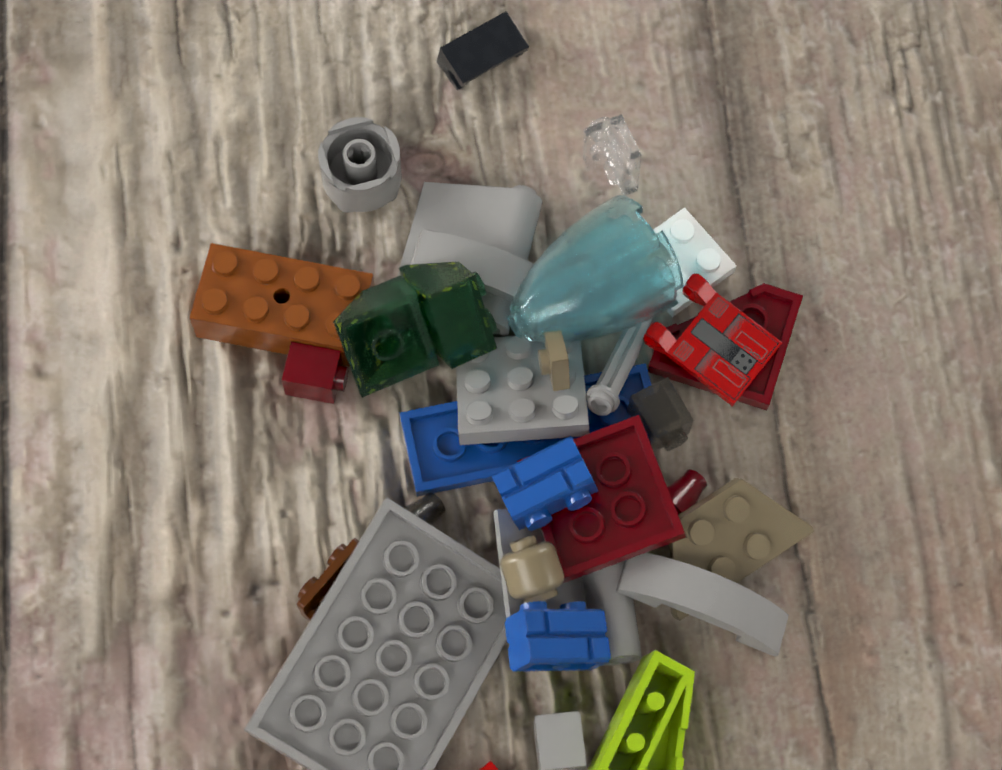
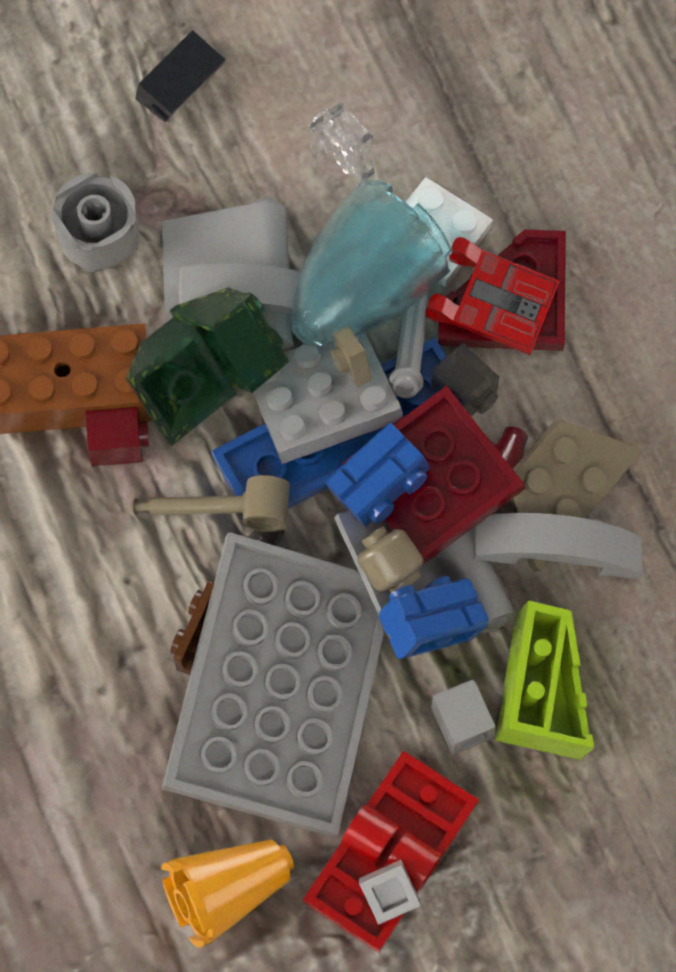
camera: 15 degrees left, 0 degrees up
none -> dark tan piece [130,475,290,532]

